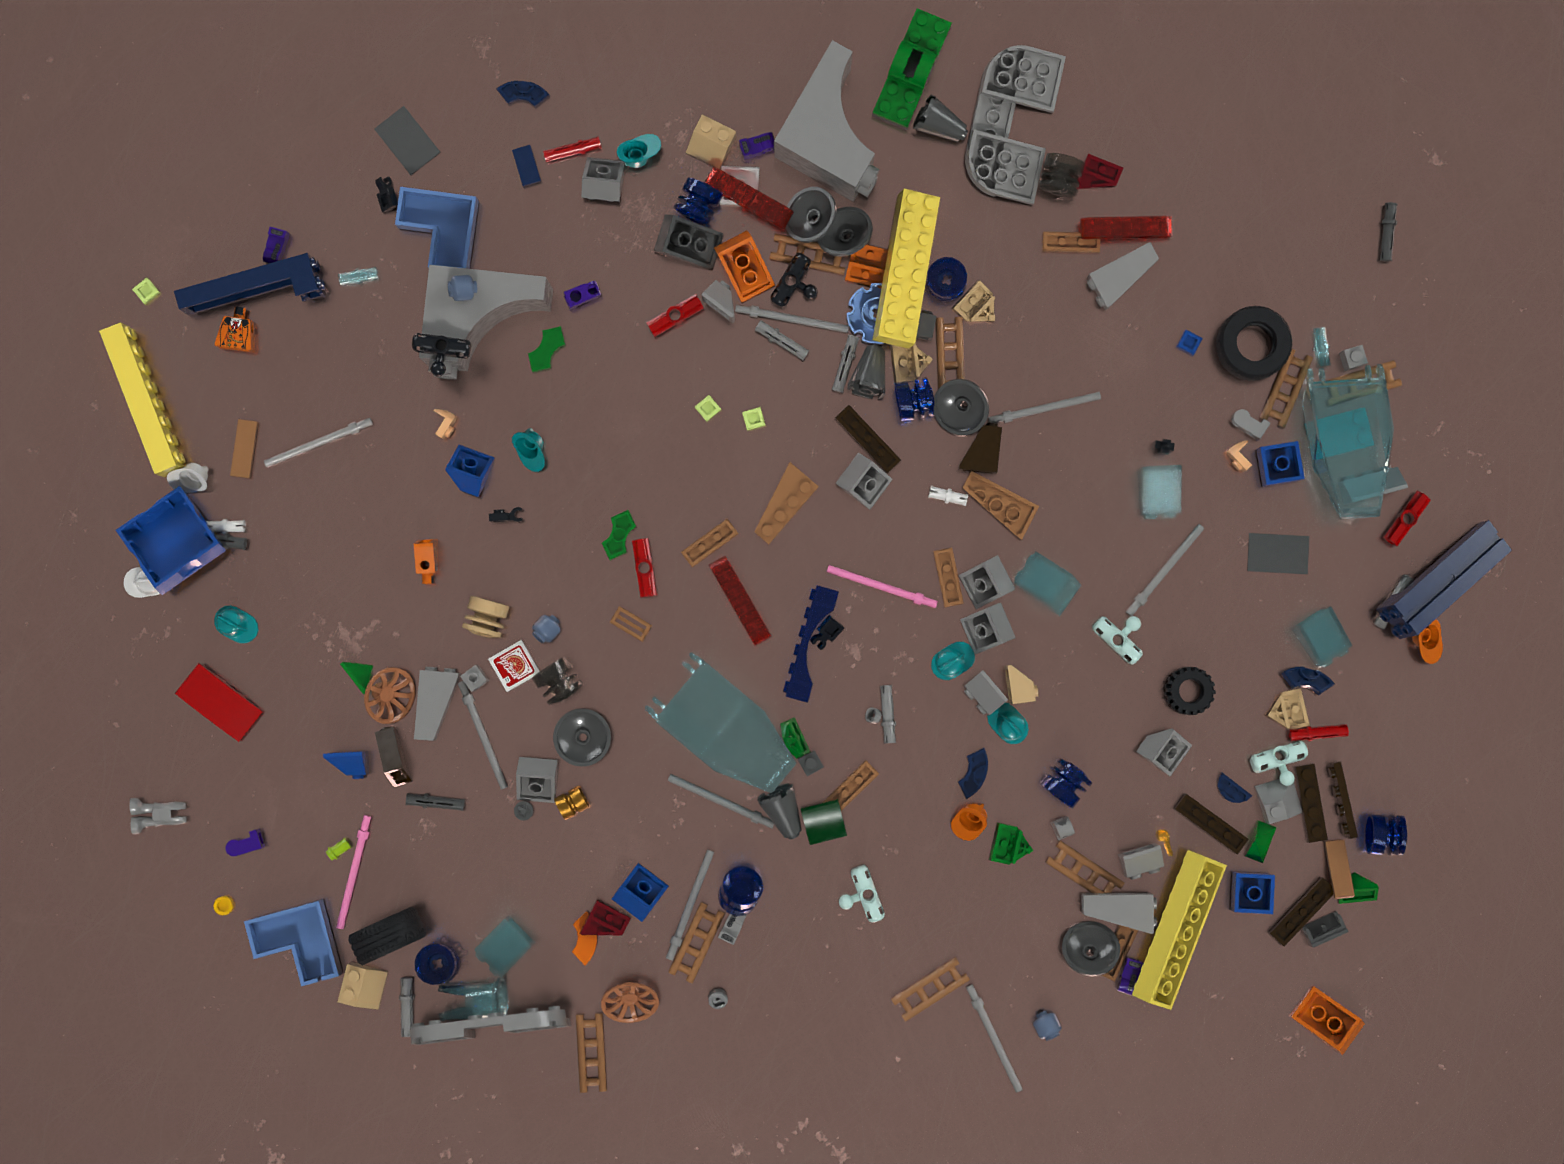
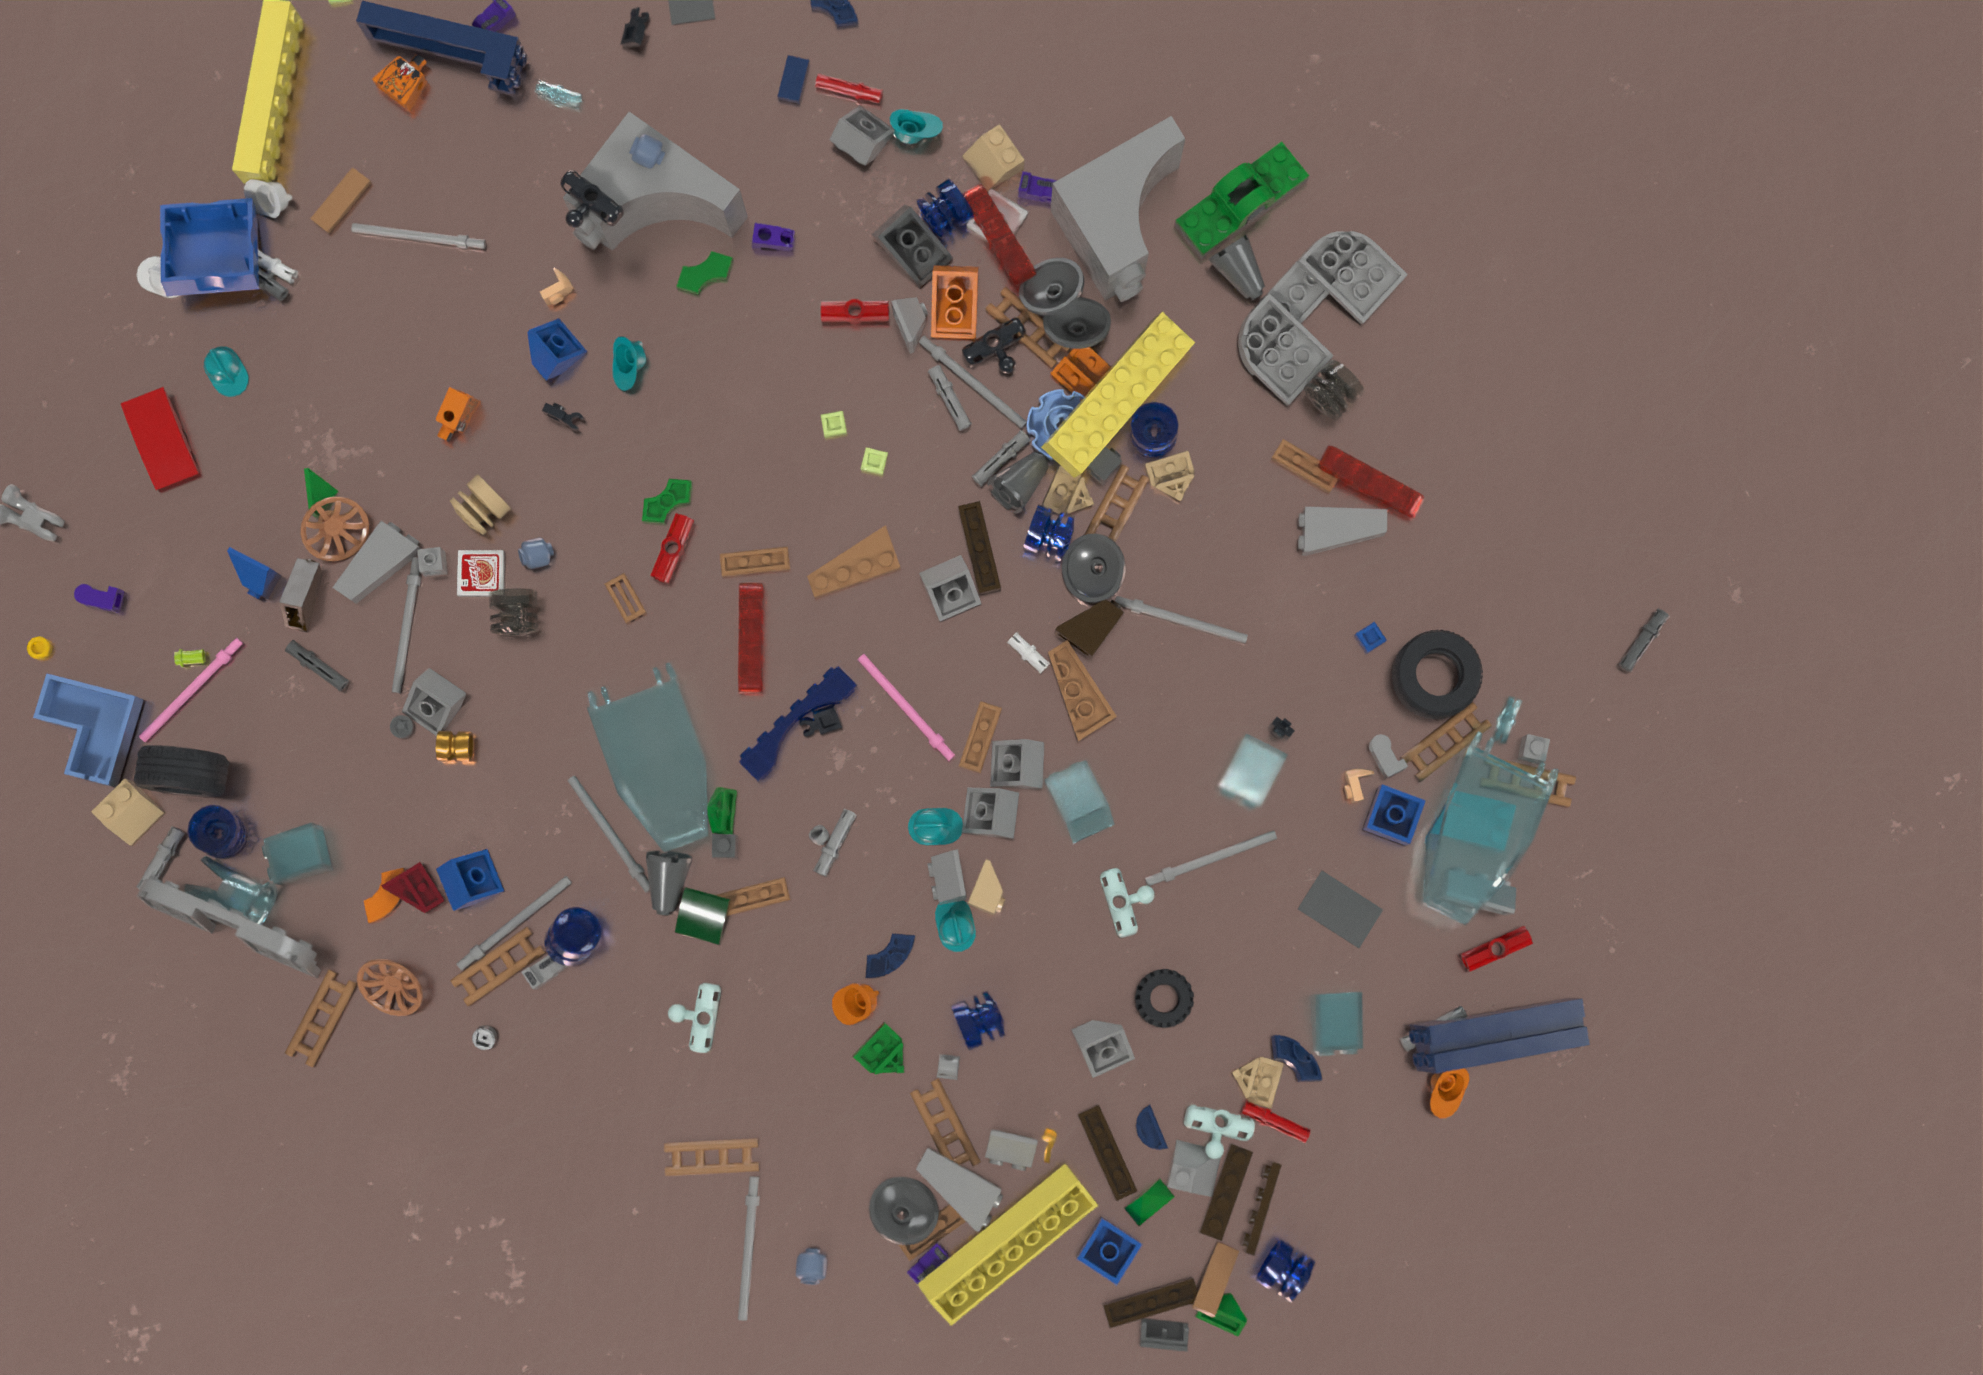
camera: 25 degrees right, 5 degrees down
medium blue piece [395,187,479,269] -> none
dark grey dish [553,709,611,766] -> none
dark red wing [1074,154,1123,189] -> none

